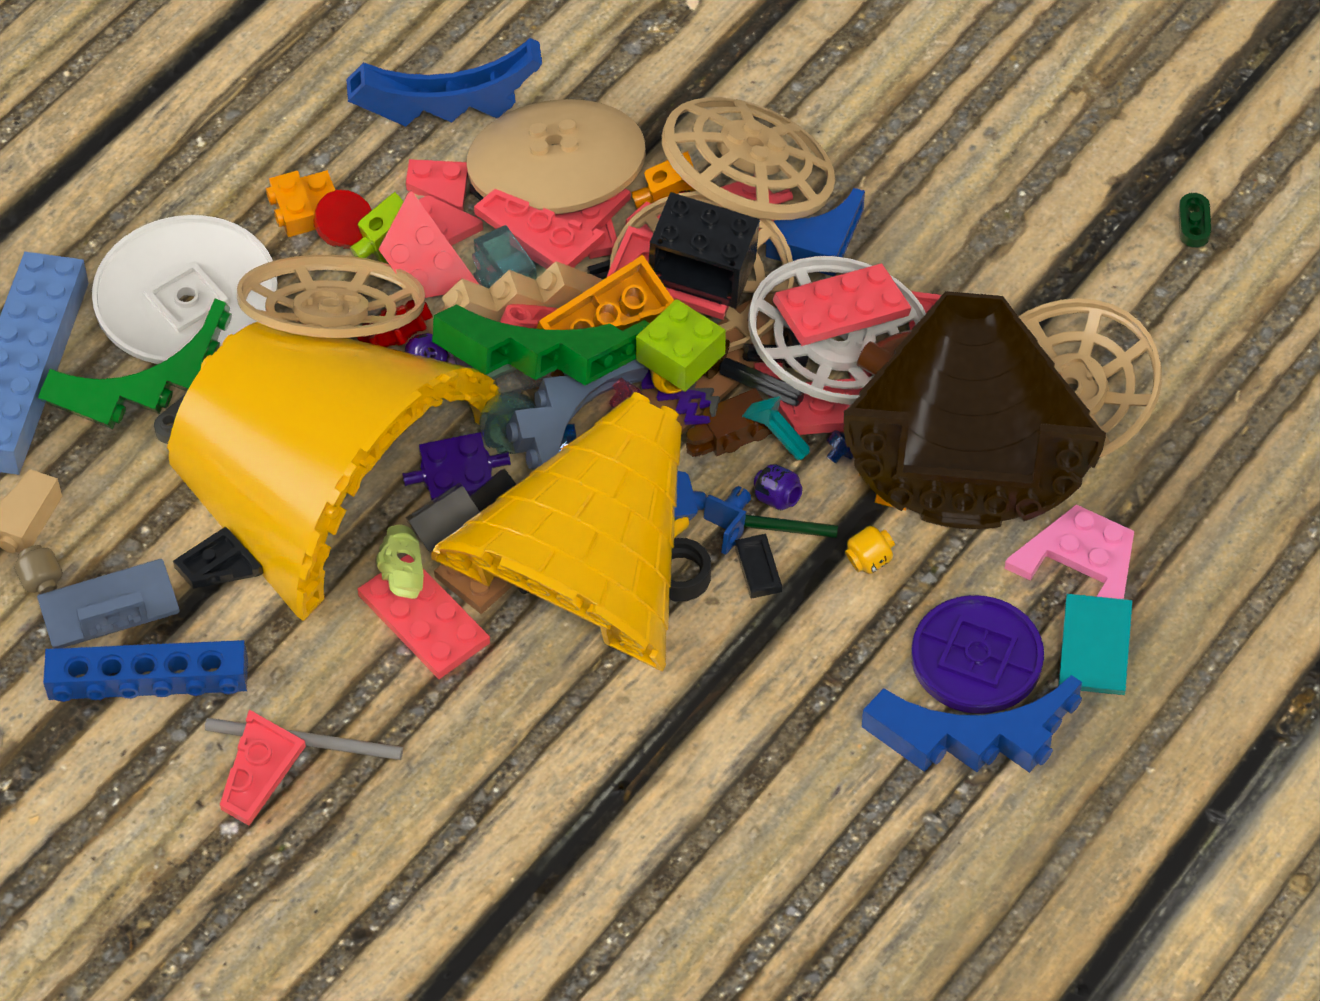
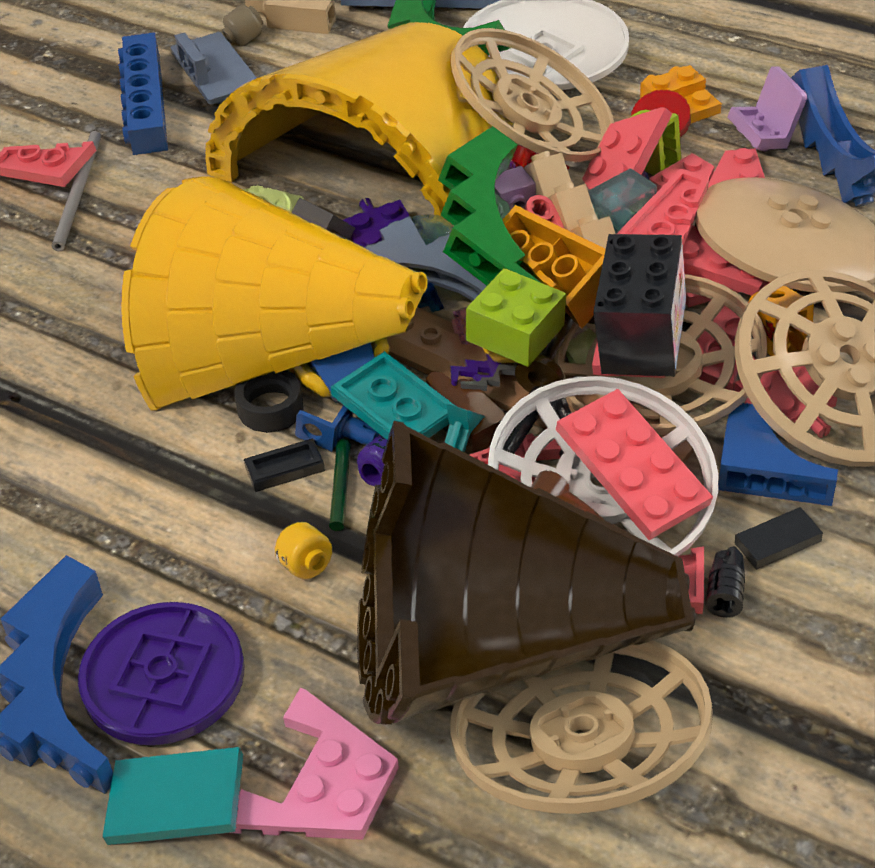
camera: 85 degrees right, 10 degrees down
none -> teal tile [331,351,457,439]
none -> black hinge [706,546,745,618]
none -> lavender bracket [727,66,807,151]
none -> black tile [734,507,823,570]

